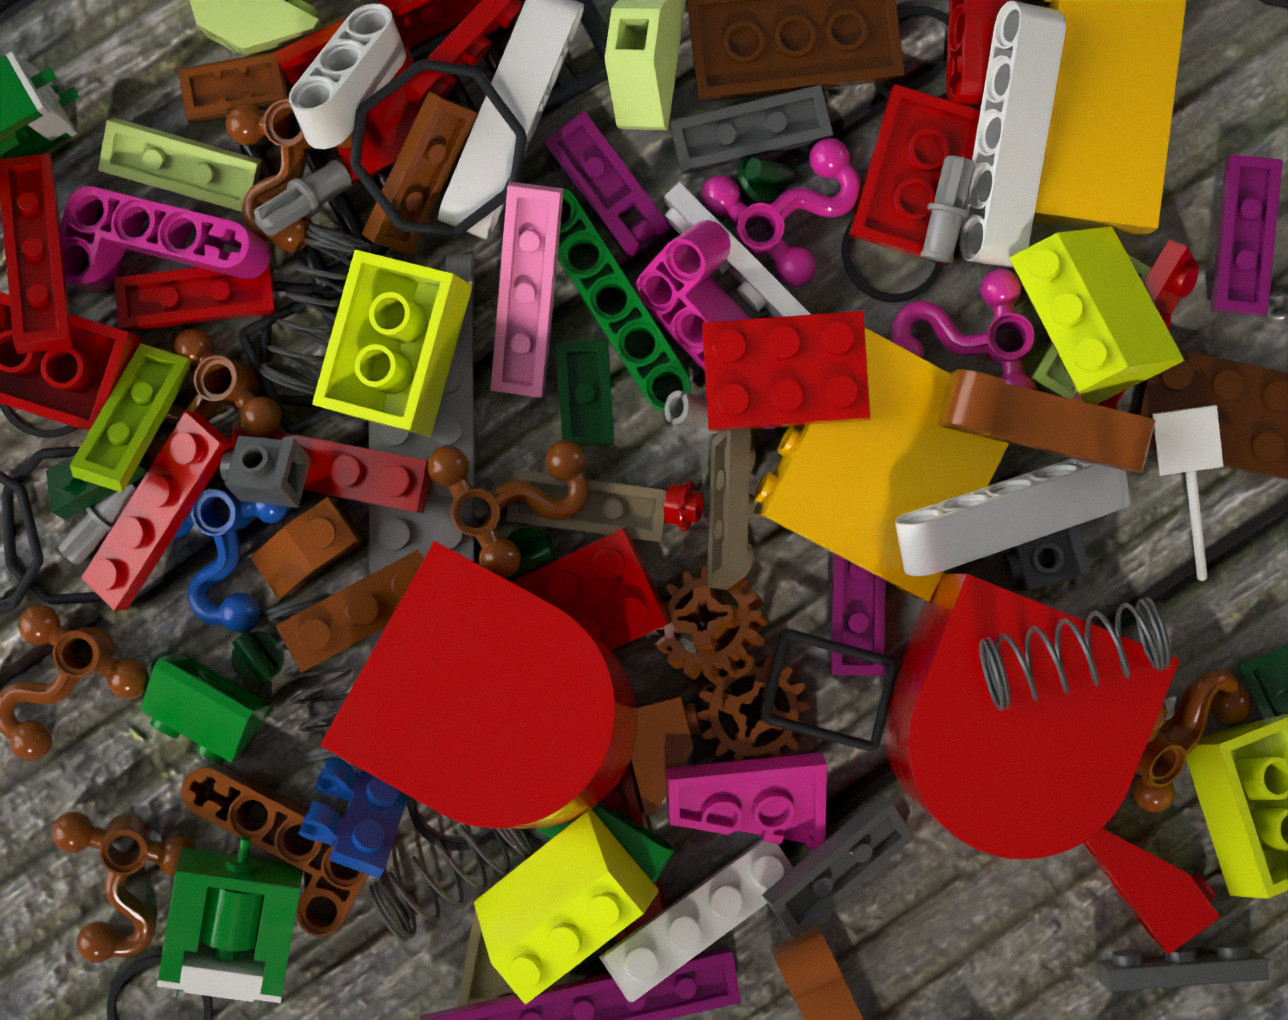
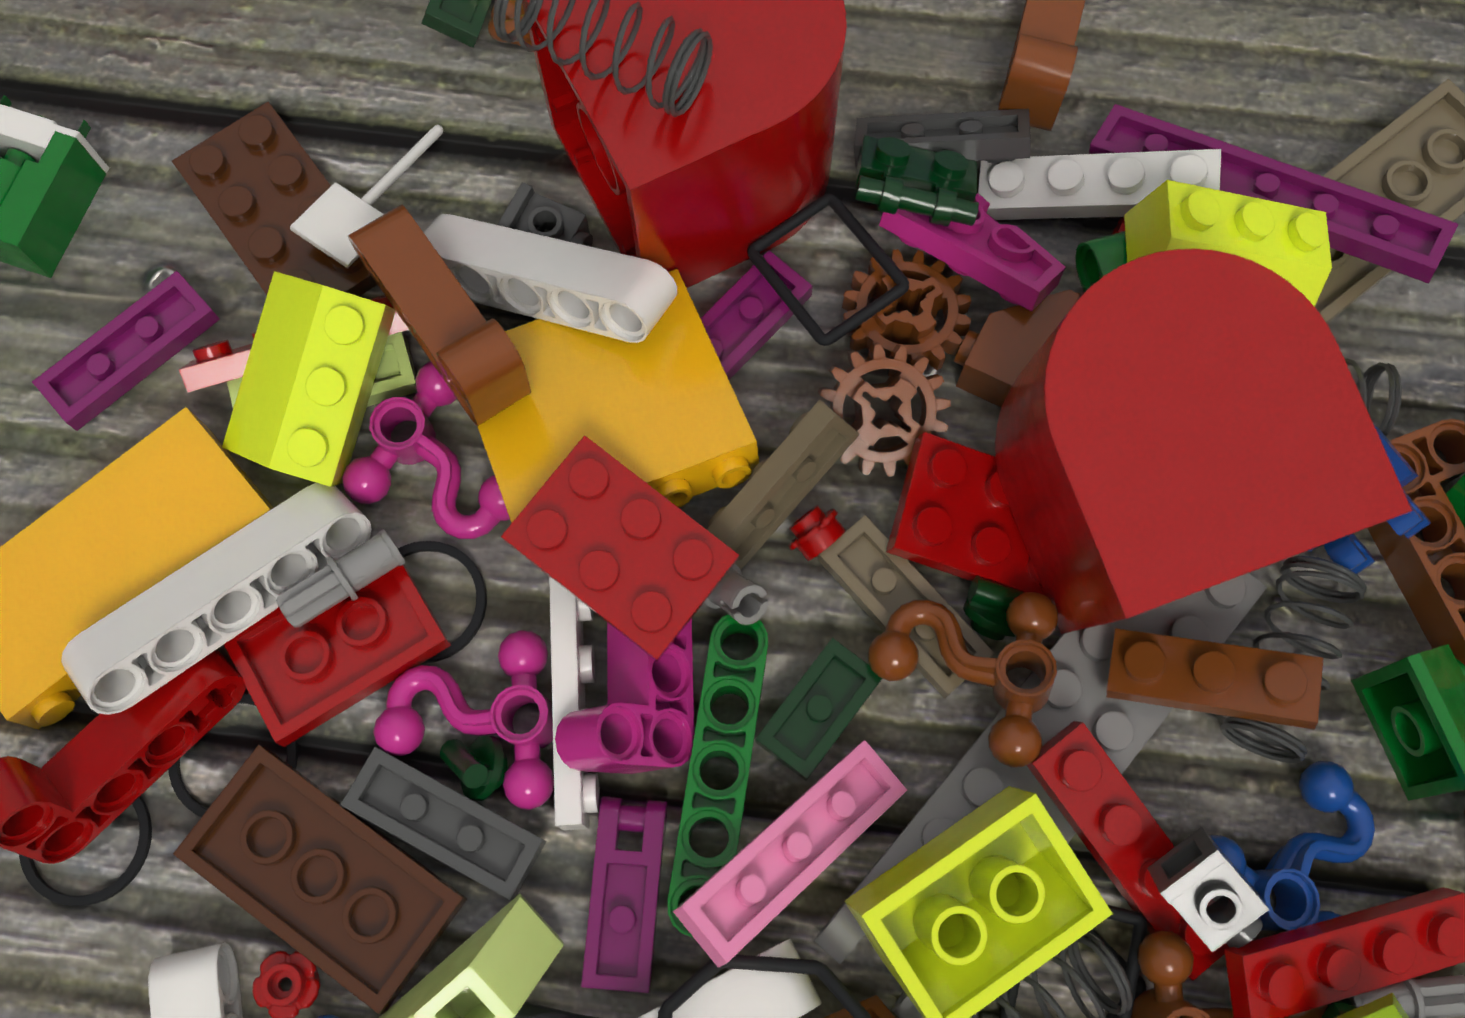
camera: 140 degrees left, 15 degrees down
dark green plate [231,631,285,685] -> none
dark orange slope [250,497,366,600] -> none
none -> dark green plate [855,135,979,227]

